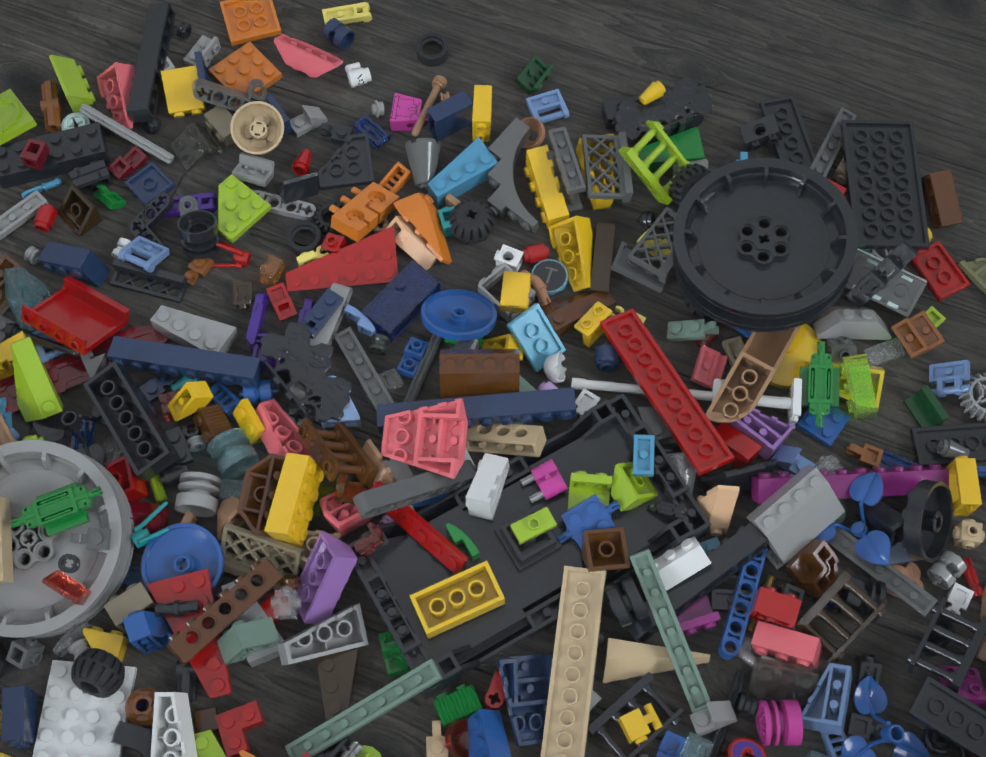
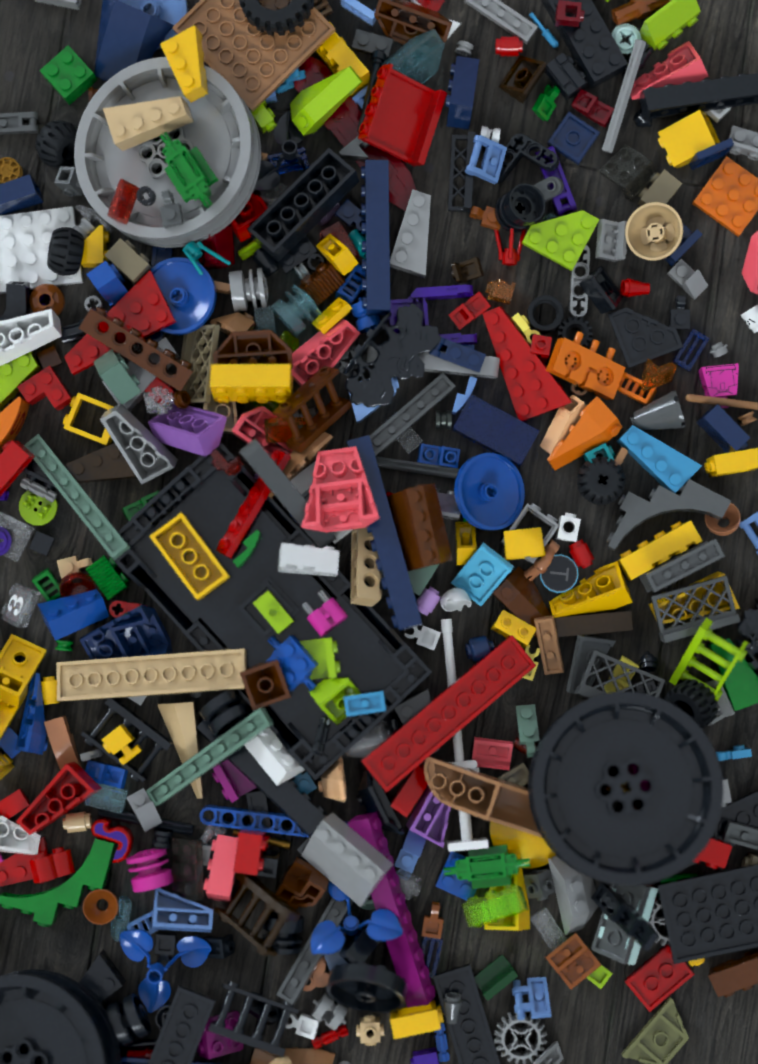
camera: 80 degrees right, 20 degrees up
black pin [155,600,201,617] -> none
dark grey beam [192,78,267,111] -> none
none -> yellow window [63,393,113,446]
none -> light grey bush [84,296,103,312]
none -> medium nougat tile [534,615,565,675]
none -> clear orange slope [642,359,677,391]

